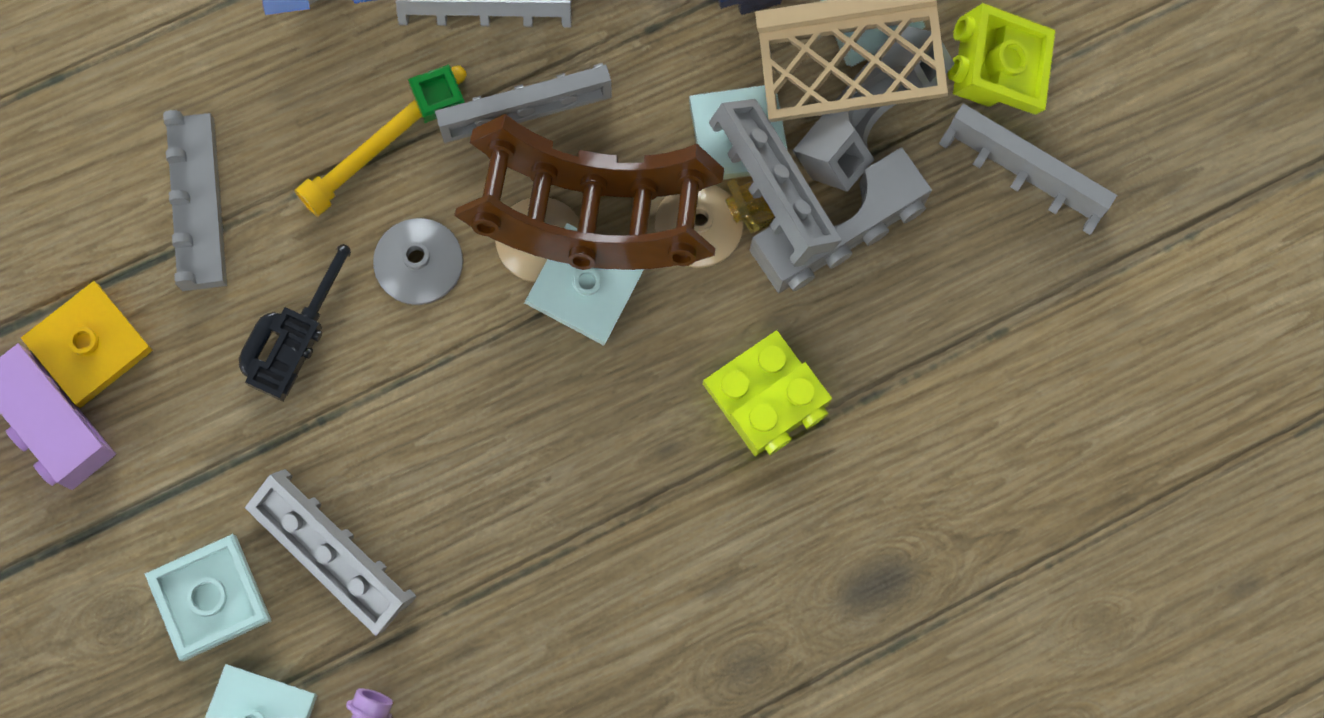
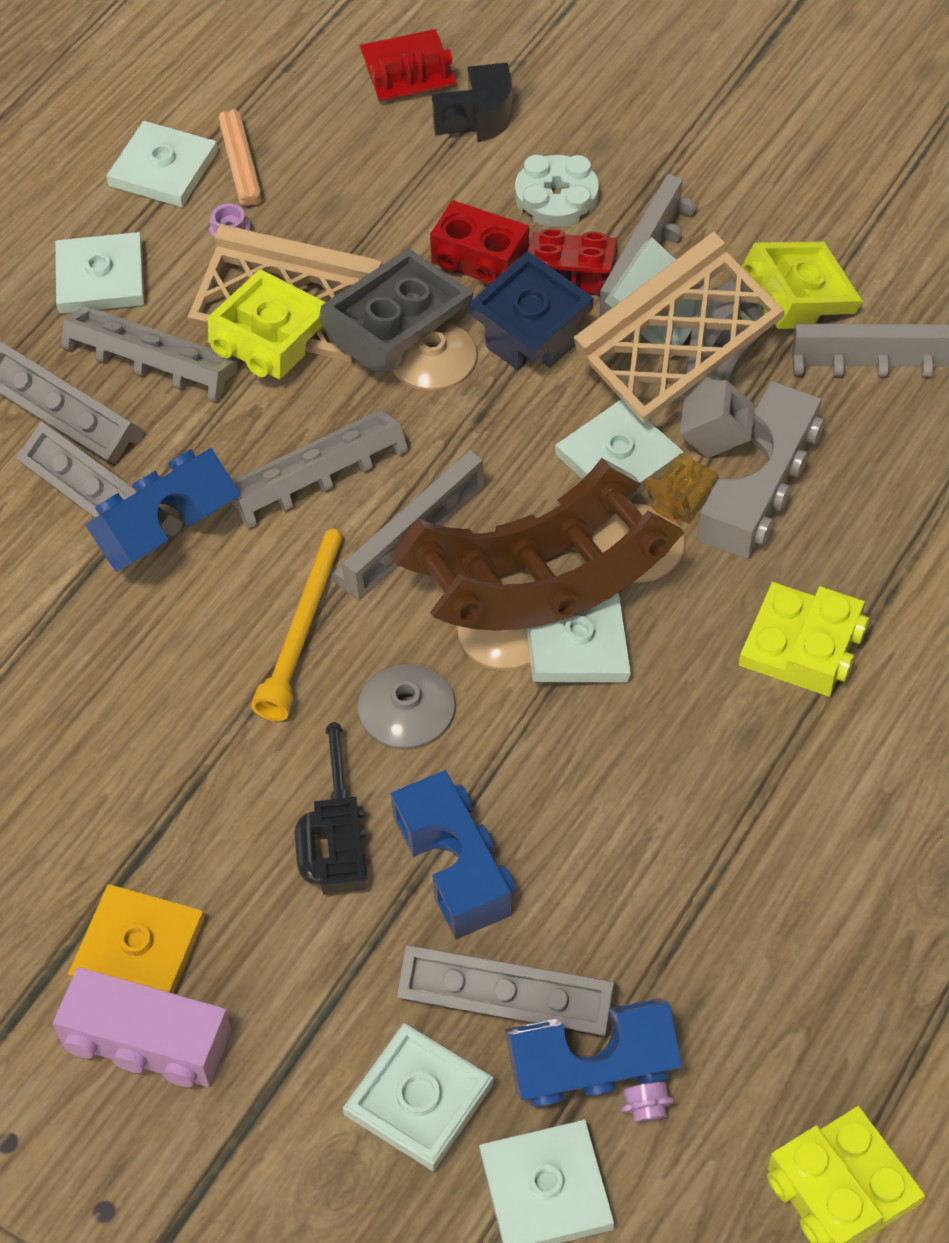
camera: 25 degrees left, 20 degrees down
light grey hinge [163,110,227,291] -> none
green tile [408,64,465,123] -> none
light grey hinge [709,99,842,267] -> none
none -> blue arch [391,770,516,940]
none -> blue arch [504,998,682,1106]

